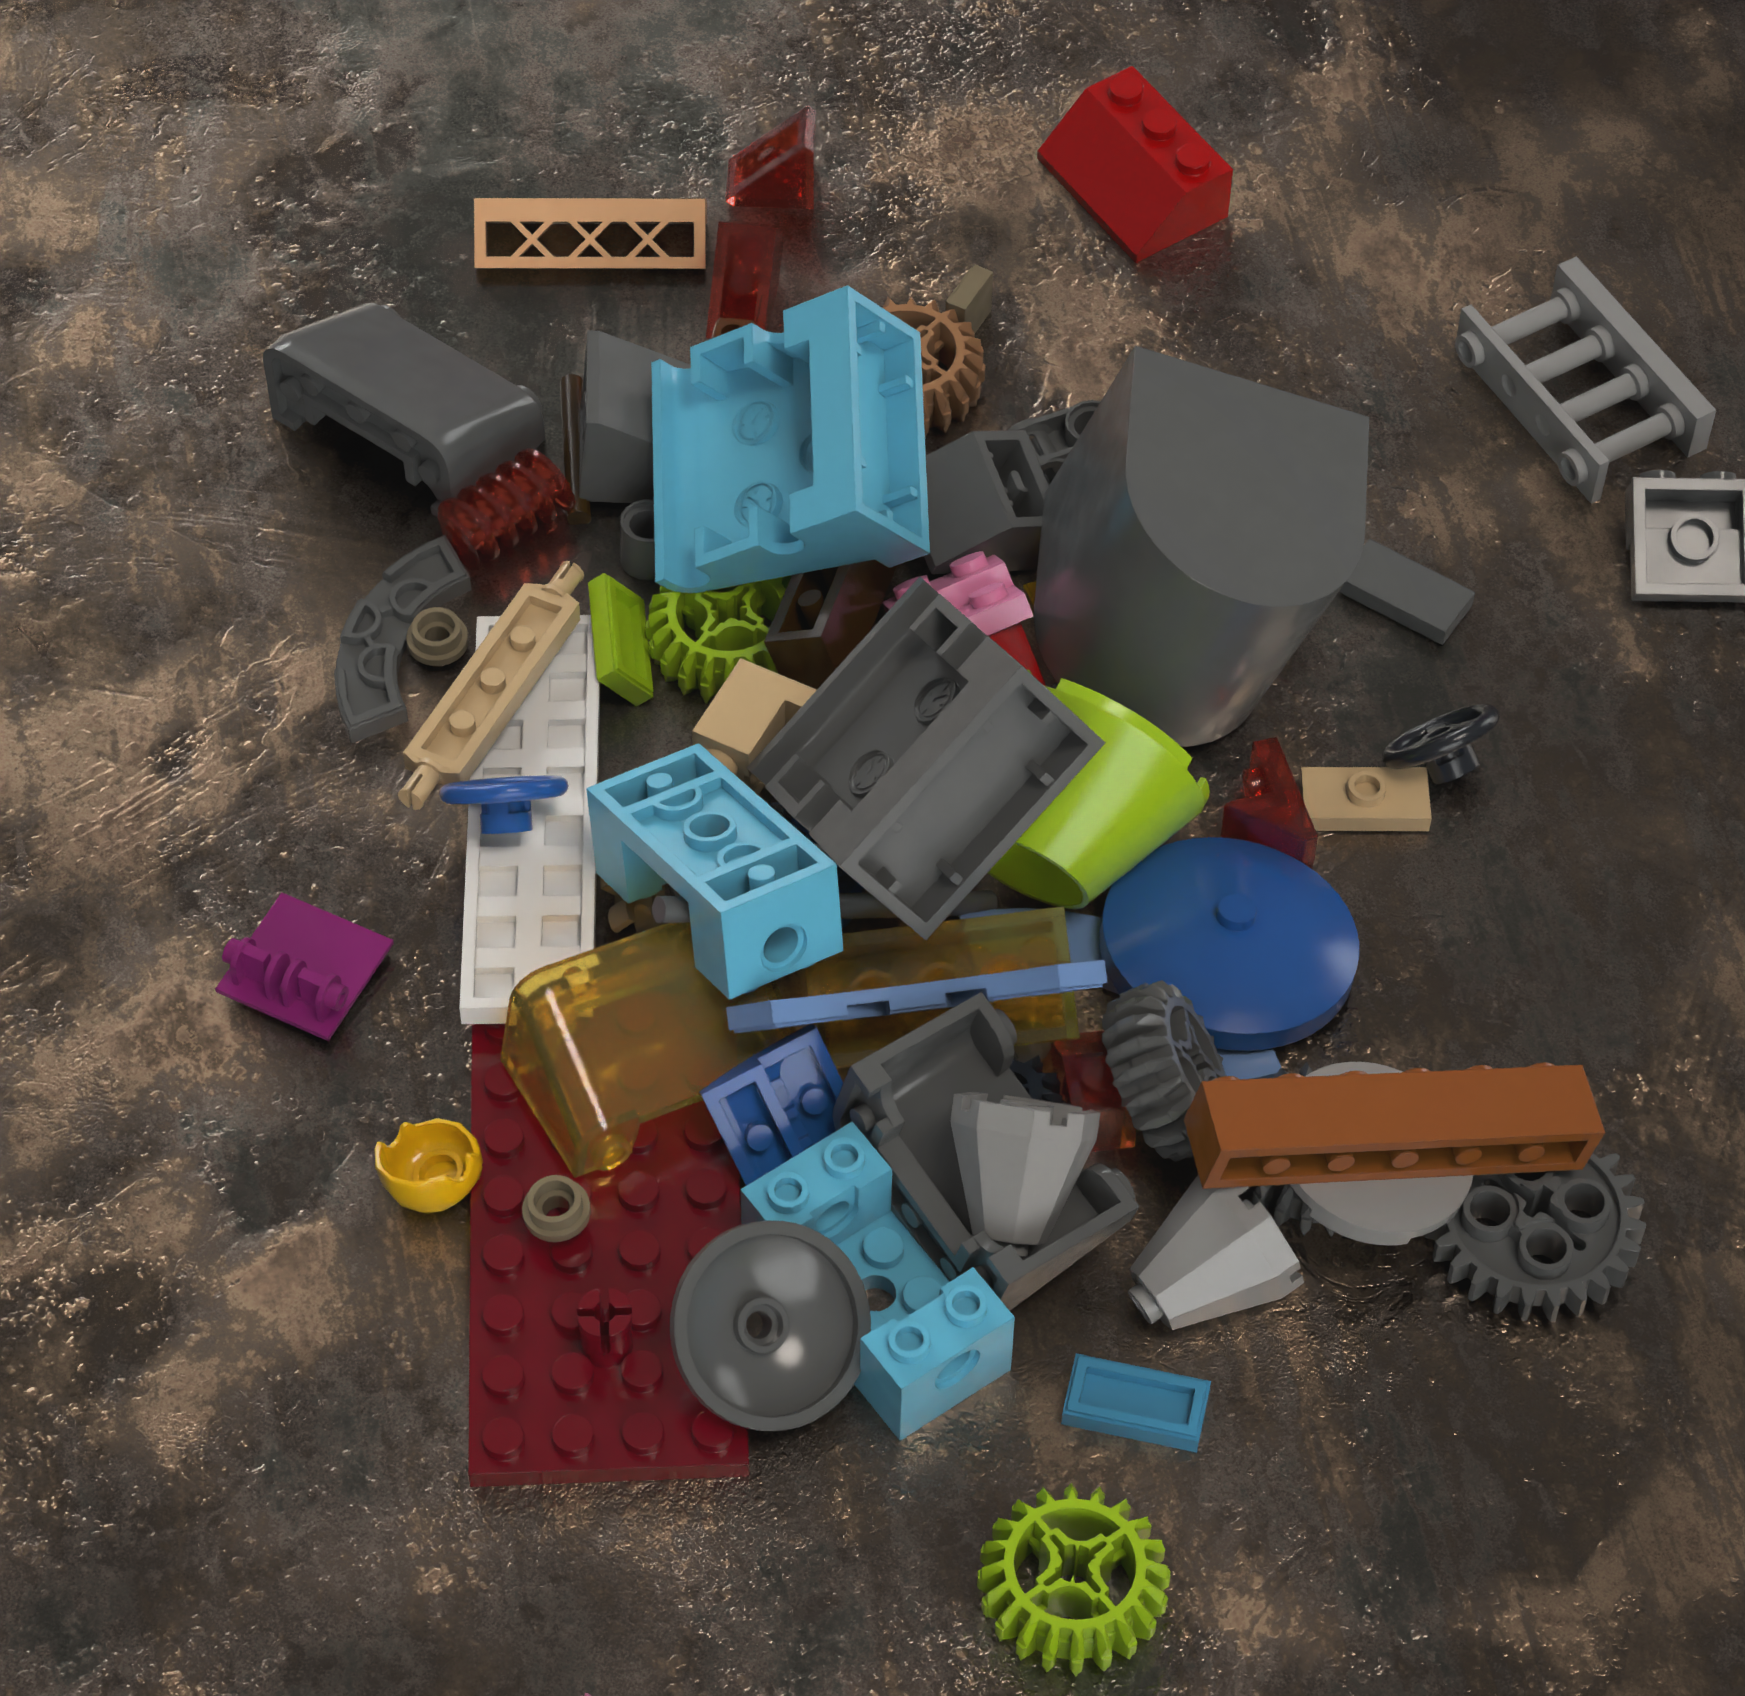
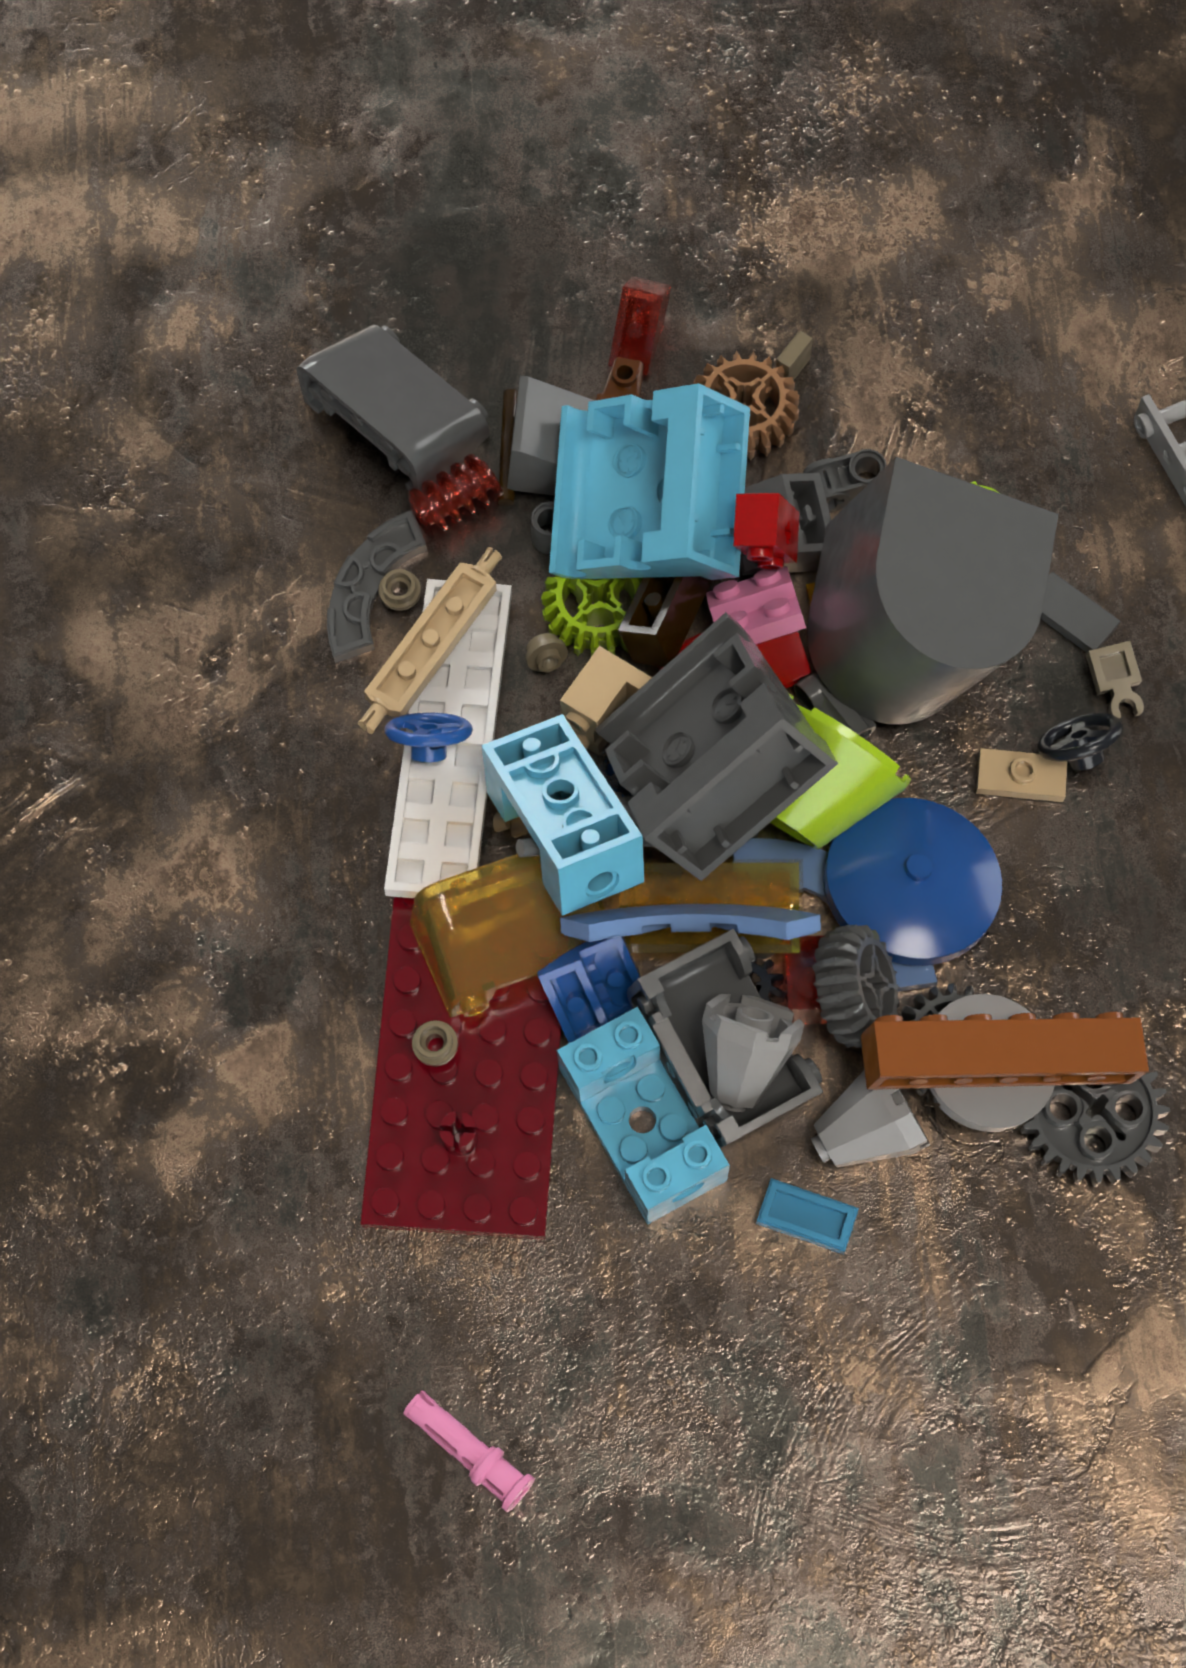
camera: 10 degrees right, 15 degrees up
magenta hinge [215,892,394,1041] -> none
yellow hair [374,1118,483,1214] -> none
light nougat fence [474,198,707,269] -> none
lime tile [588,573,654,706] -> none
dark grey dish [670,1220,871,1431] -> none
clear red slope [725,105,816,209] -> none
lime gear [977,1483,1170,1677] -> none
red slope [1037,66,1233,263] -> none
clear red slope [1220,737,1318,869] -> none
none -> dark tan plate [525,633,568,672]
none -> red brick [733,493,800,570]
none -> dark tan plate [1086,641,1144,719]

